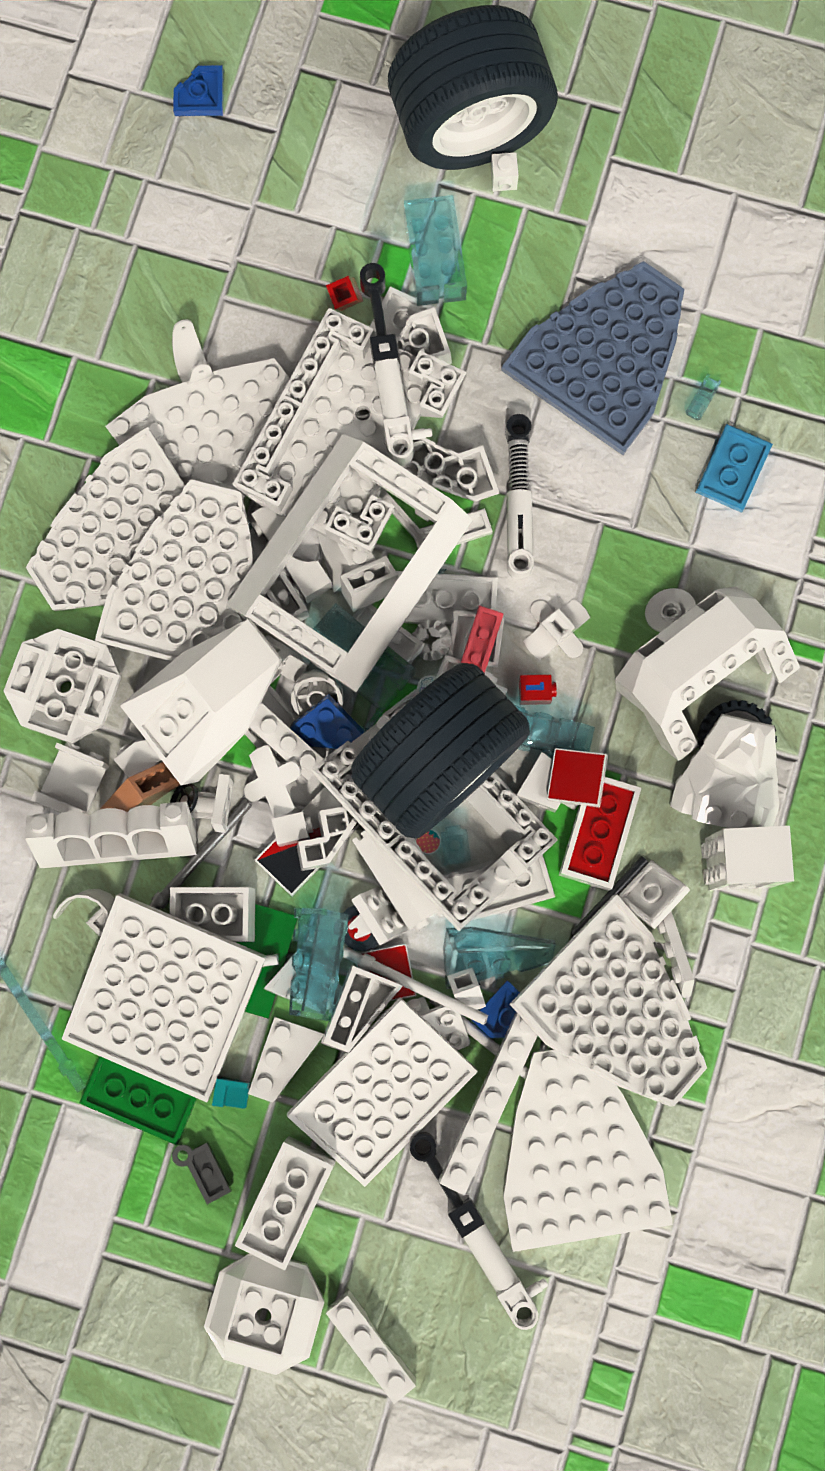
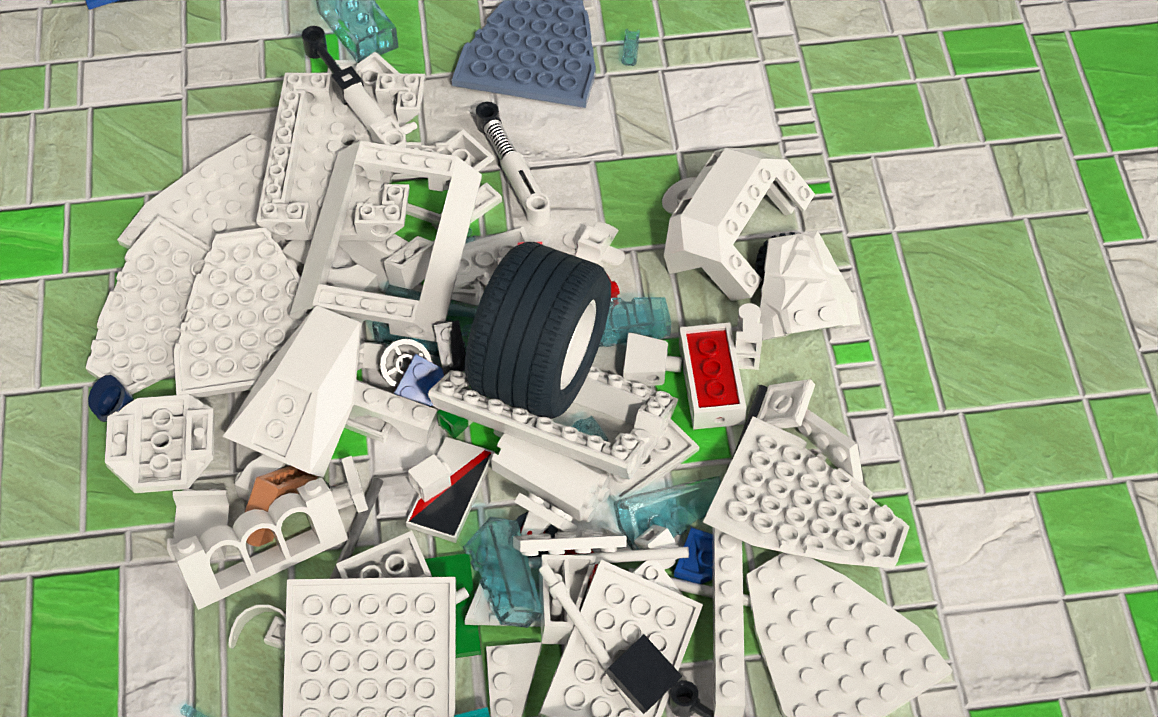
camera: 25 degrees left, 25 degrees down
white piece [172,319,213,385] -> none
white piece [244,745,301,818] -> none
white brick [297,805,357,871] -> none
red brick [326,275,363,311] -> none
red tile [547,748,608,807] -> none
dark azure tile [695,424,773,513] -> none
white brick [701,826,794,891] -> none
none -> dark blue piece [88,375,134,422]
none -> black hinge [433,320,466,376]
none -> white wing [513,528,626,556]
none -> white bar [539,564,639,713]
none -> black tile [605,634,682,714]
none -> white legs [735,303,762,370]

